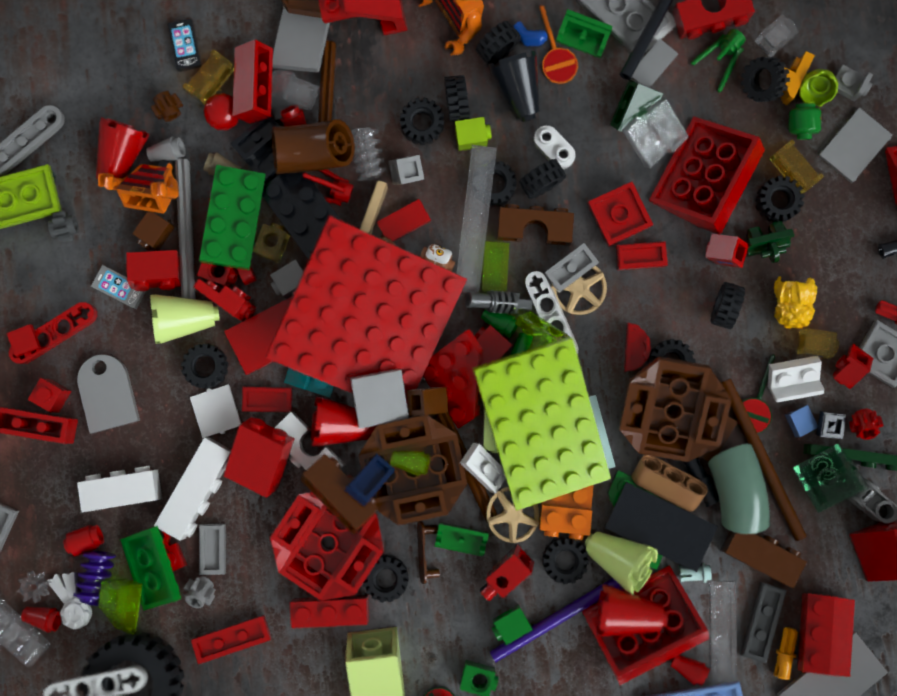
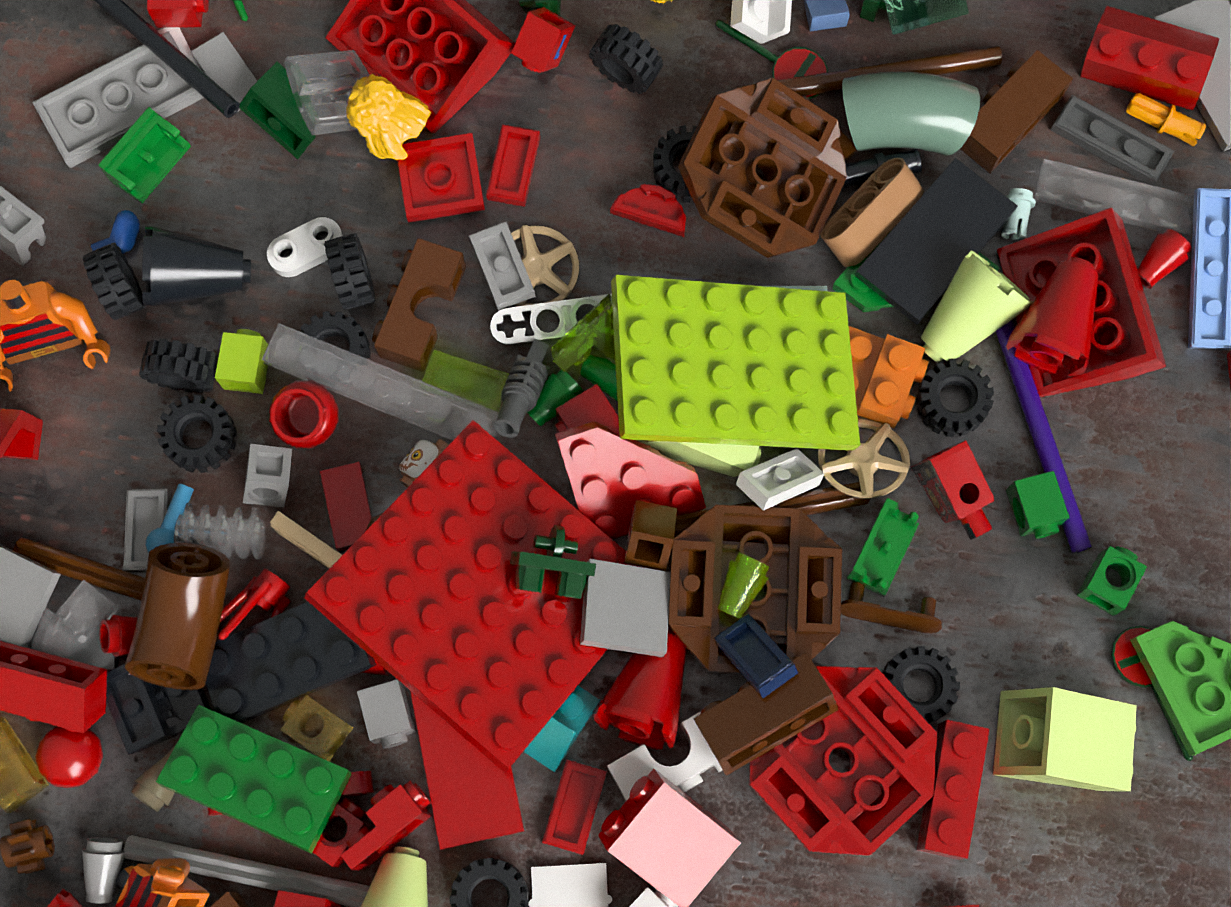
camera: 75 degrees left, 10 degrees down
piece [540,5,578,84] -> none
none -> light grey tile [123,489,171,572]
none -> dark azure bar [146,484,194,553]
none -> red piece [269,381,339,448]
none -> yellow hair [346,74,431,160]
none -> dark green hips [510,525,596,599]

